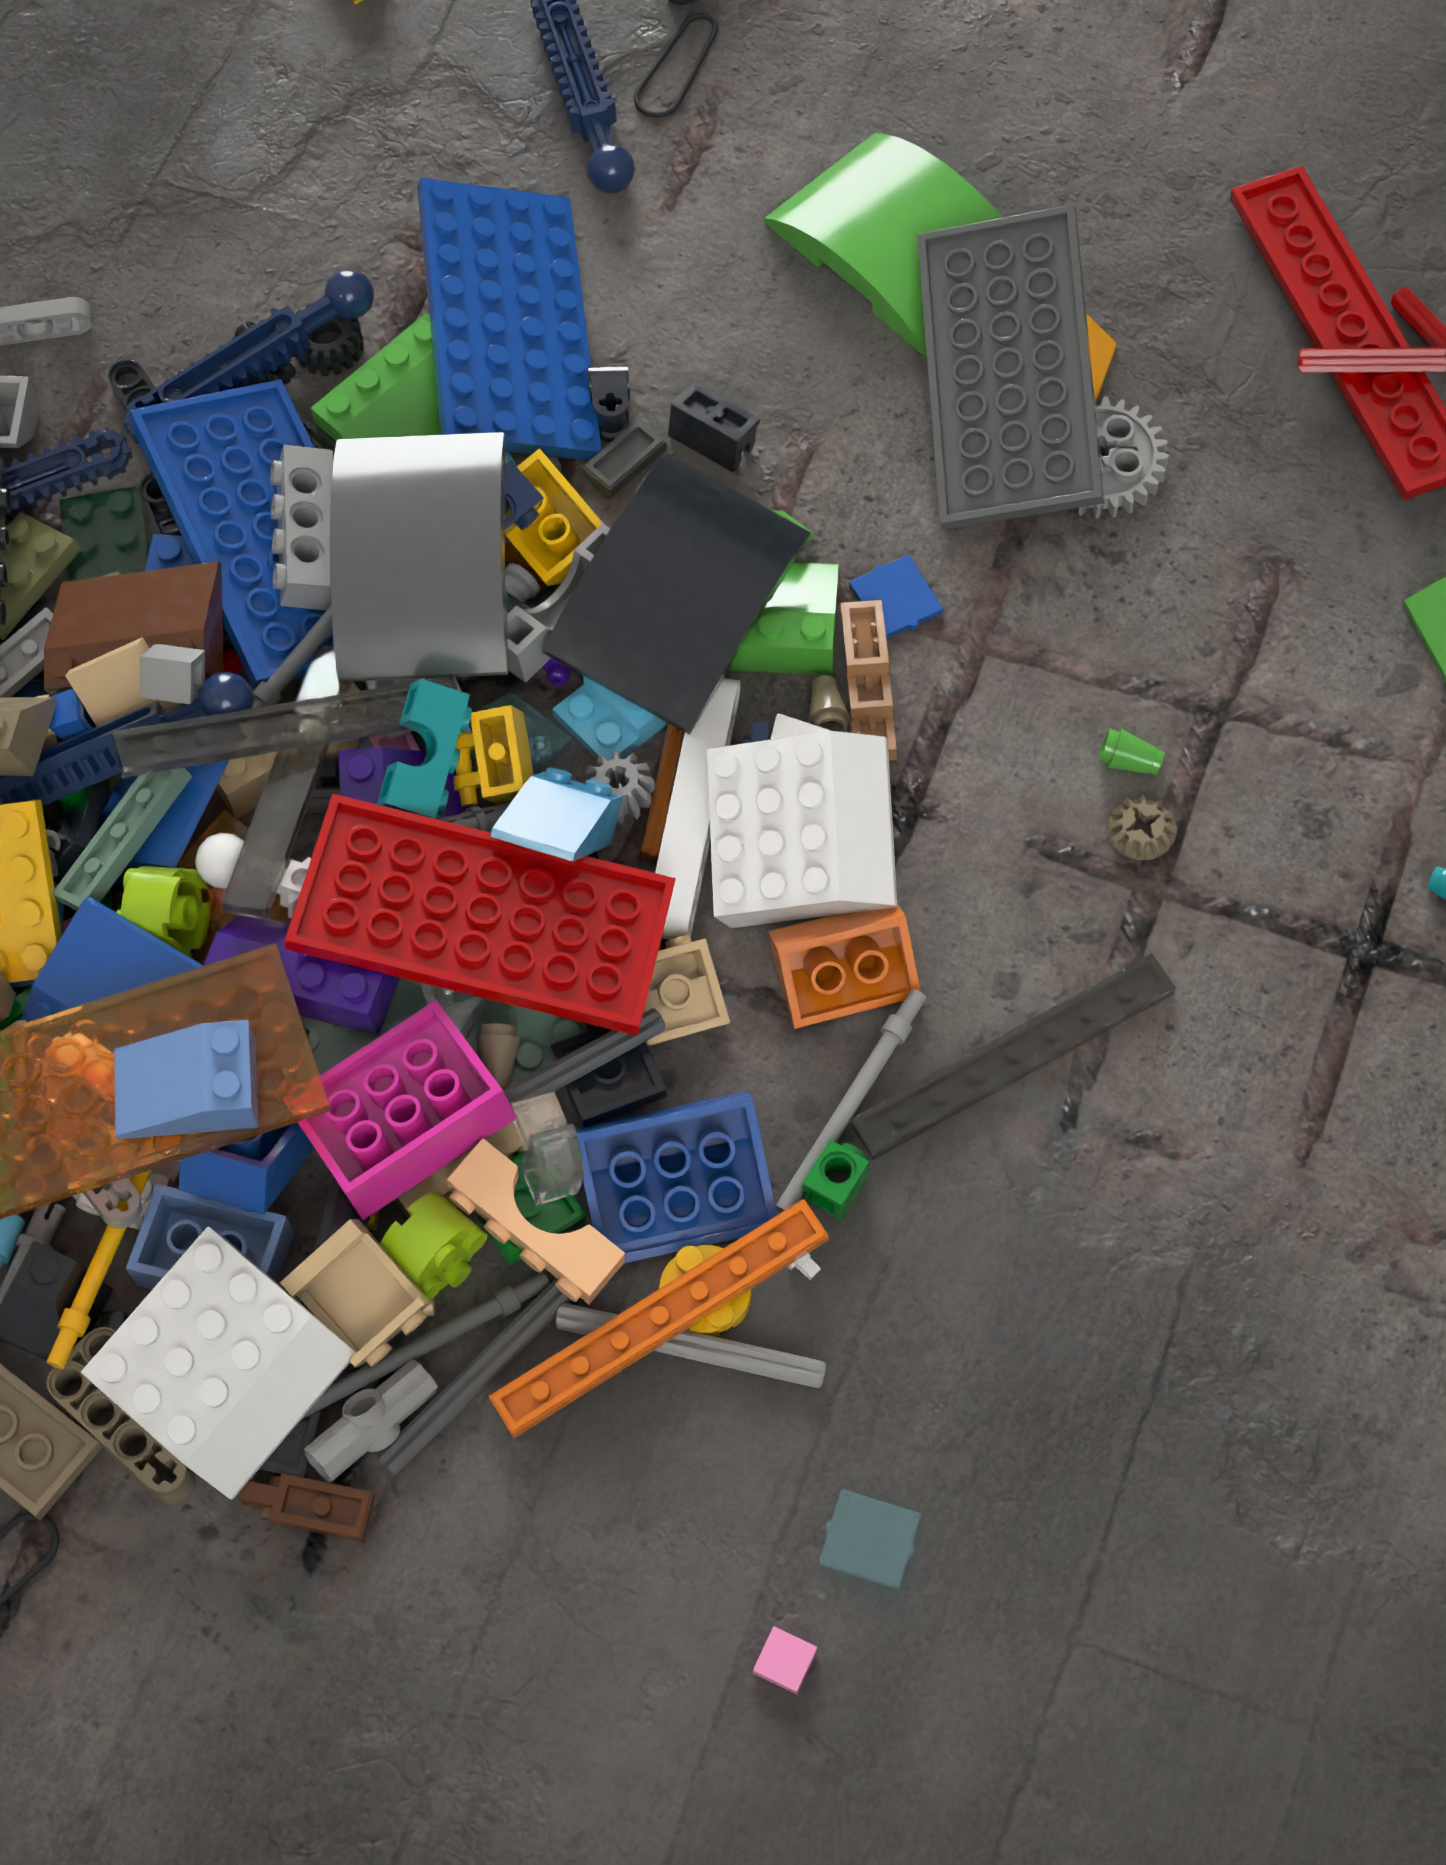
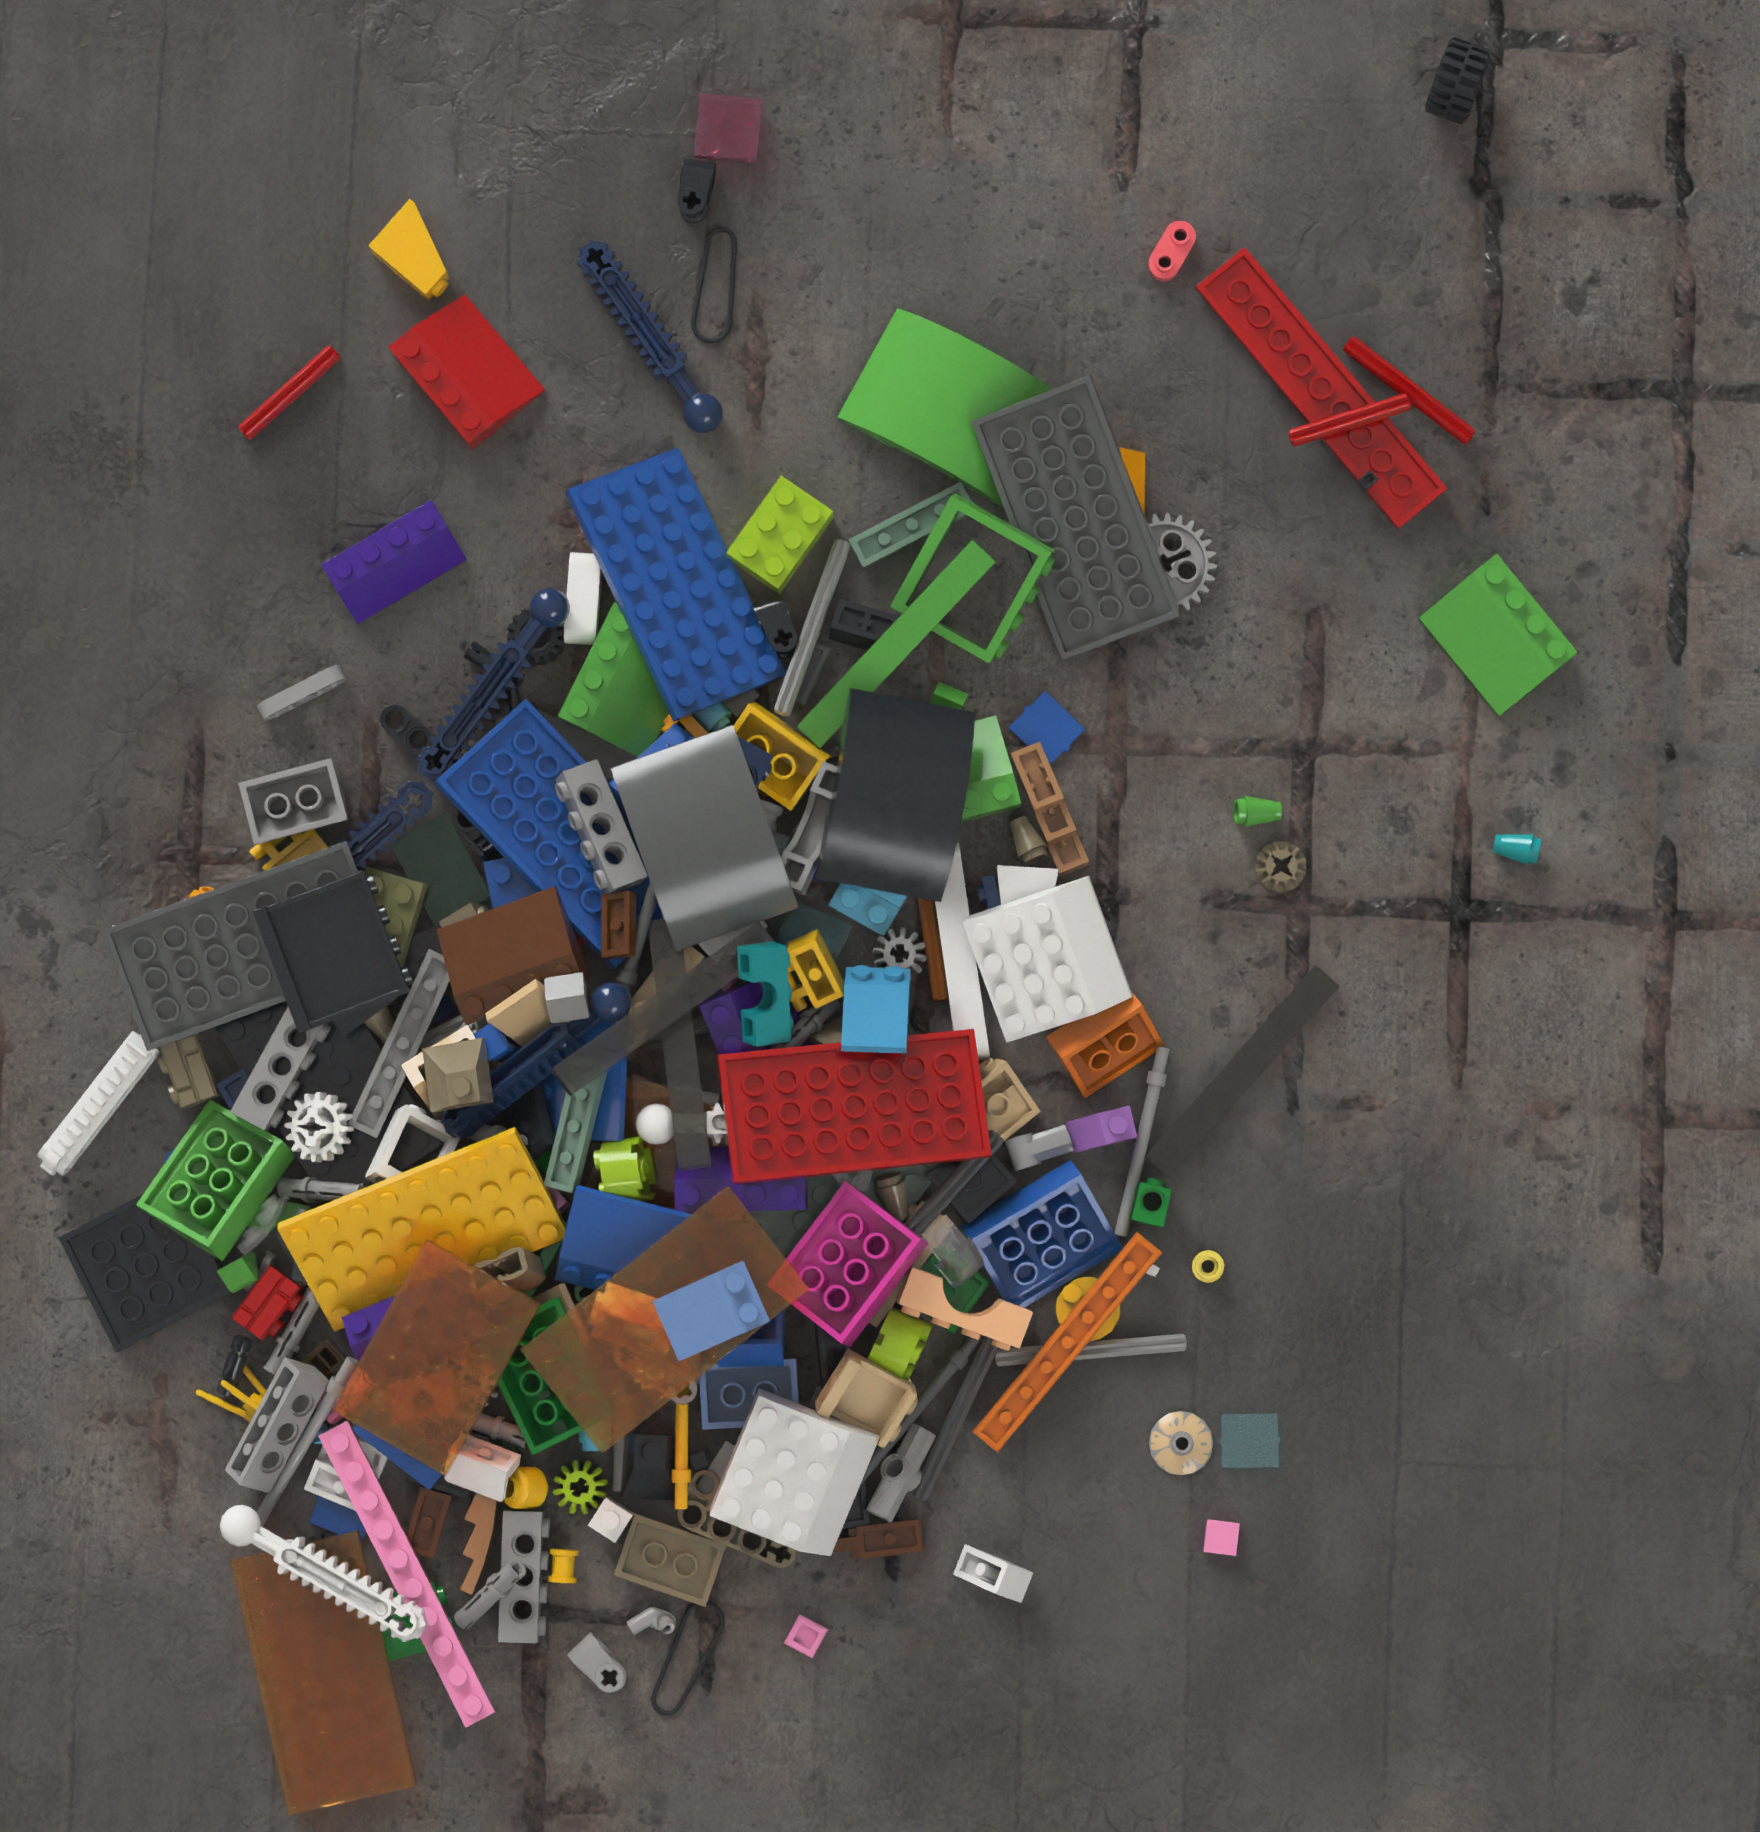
camera: 20 degrees left, 20 degrees up
none -> red axle [238,345,340,440]
none -> dark purple slope [321,500,467,624]
none -> red slope [388,294,545,450]
none -> white beam [564,552,602,645]
none -> reddish brown plate [601,891,636,960]
none -> lime brick [726,475,834,594]
none -> light grey axle [774,539,850,717]
none -> bright pink tile [784,1614,828,1659]
none -> bright green tile [797,539,996,748]
none -> sand green plate [848,482,972,569]
none -> bright green window [890,494,1056,664]
none -> white slope [953,1544,1033,1603]
none -> light grey piece [1005,1125,1073,1172]
none -> medium lavender slope [1065,1105,1137,1153]
none -> coral plate [1148,221,1196,282]
none -> tan dish [1149,1411,1213,1476]
none -> light yellow plate [1192,1250,1224,1283]
none -> black piece [1357,470,1378,492]

